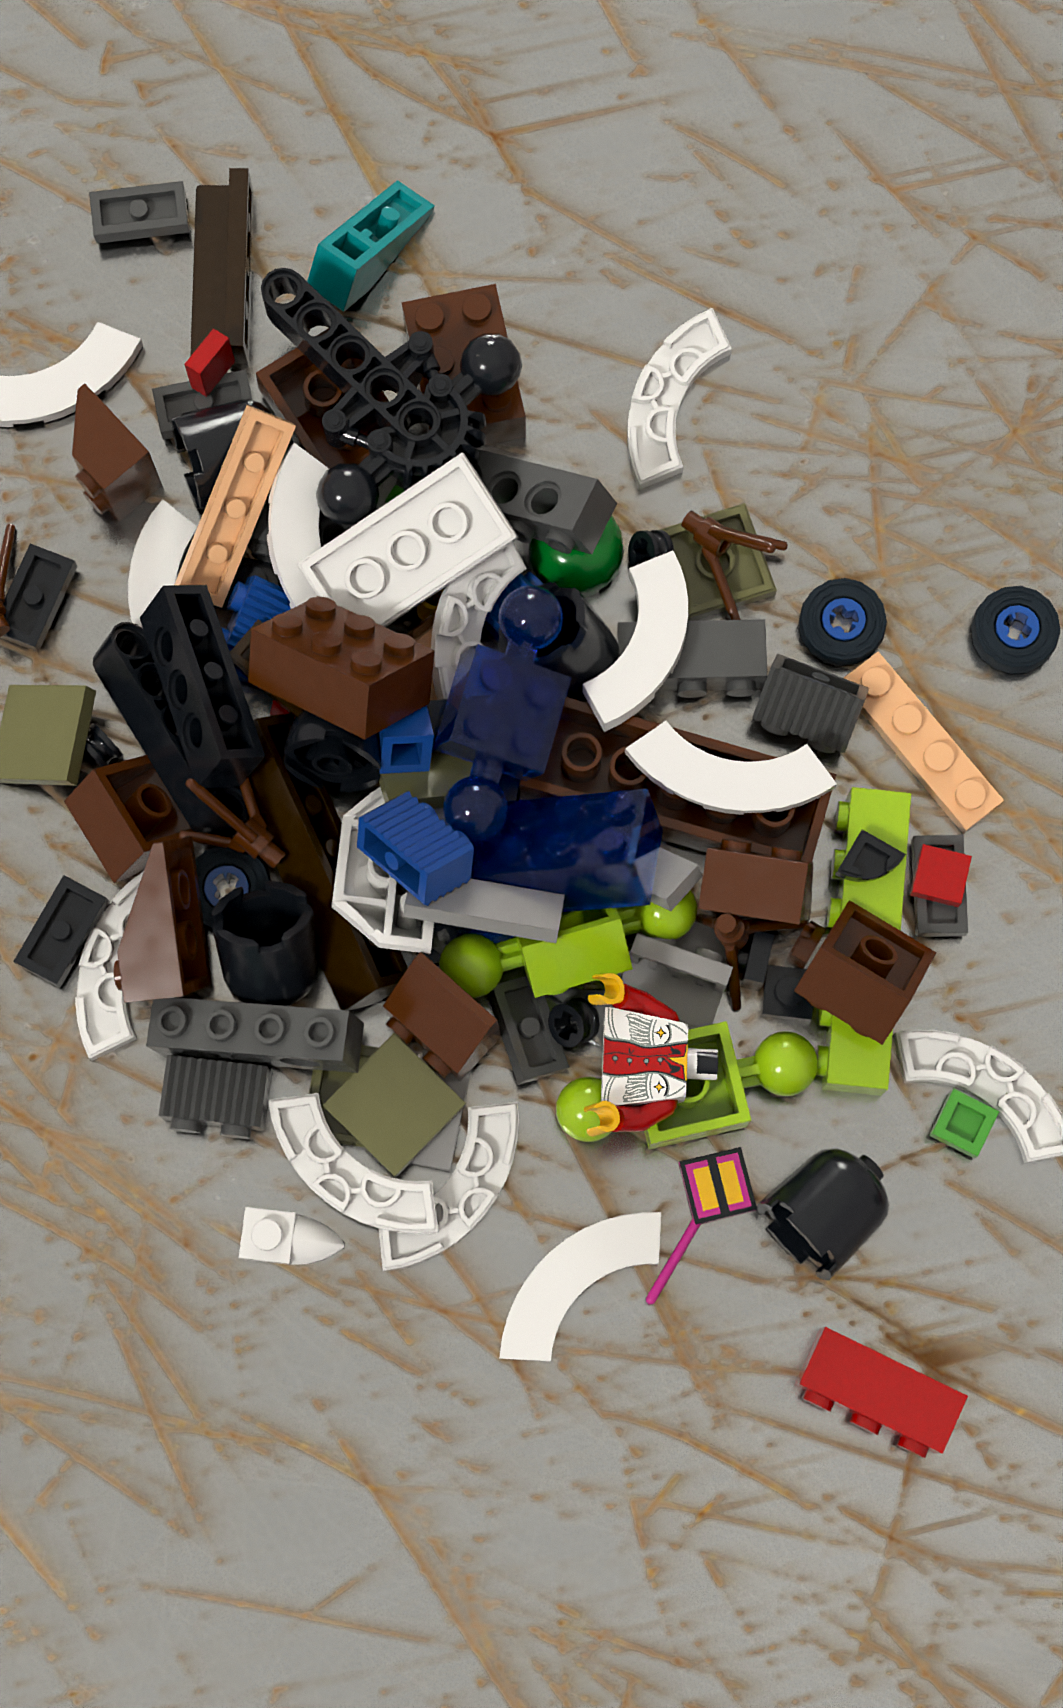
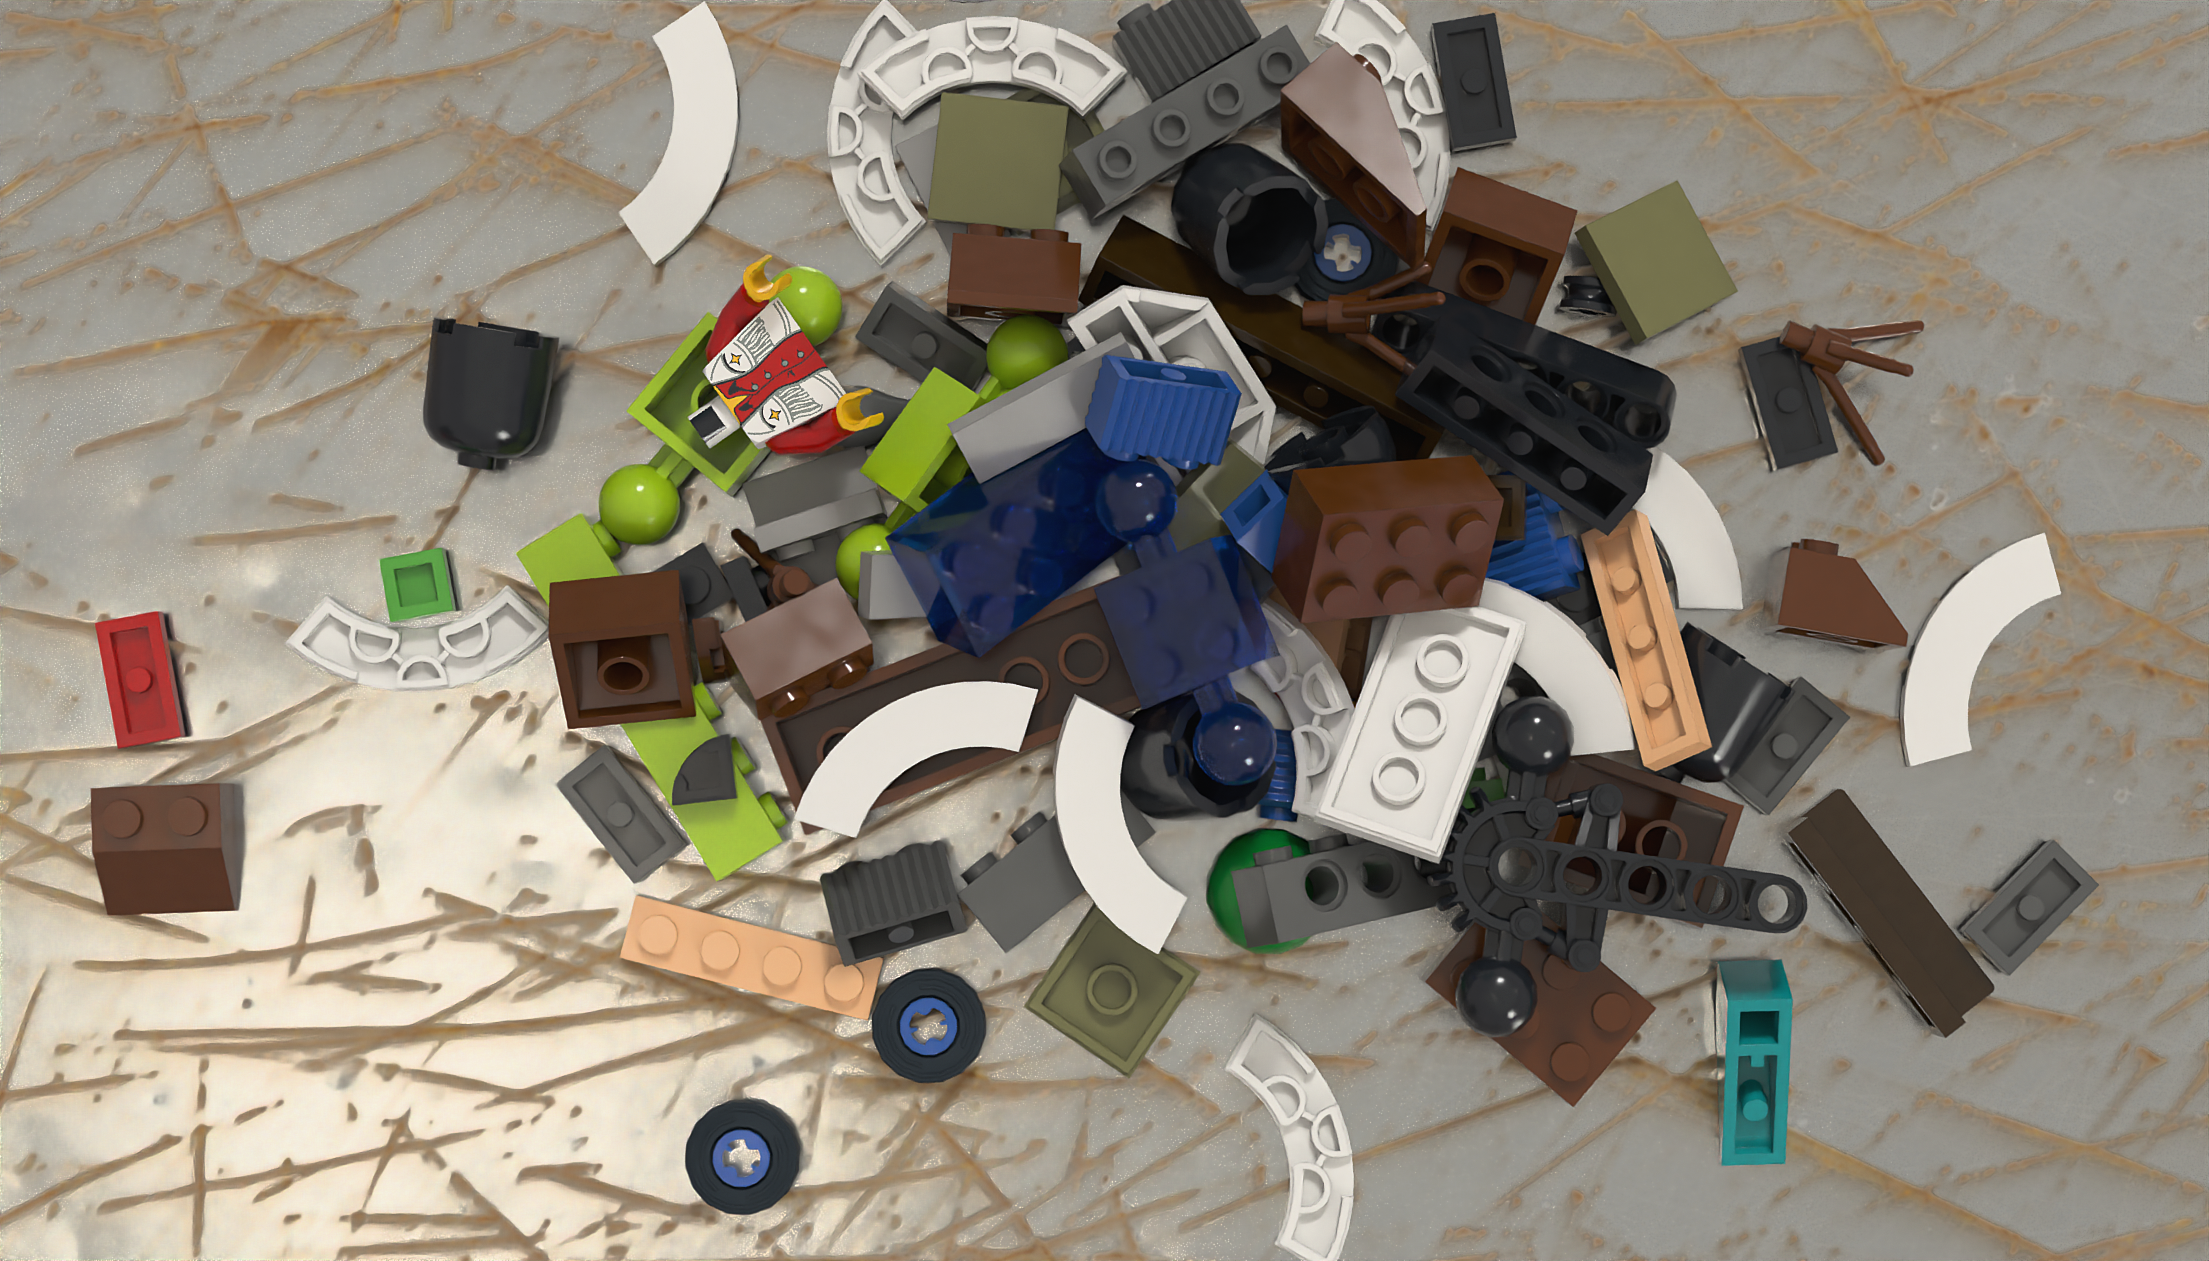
camera: 140 degrees right, 10 degrees up
red tile [184,328,235,397] -> none
black bush [548,998,599,1048] -> none
black bush [628,530,674,567] -> none
piece [646,1147,757,1304] -> none
reddish brown plant [681,511,788,620] -> none
red brick [794,1327,968,1458] -> none
red tile [910,844,972,907] -> none

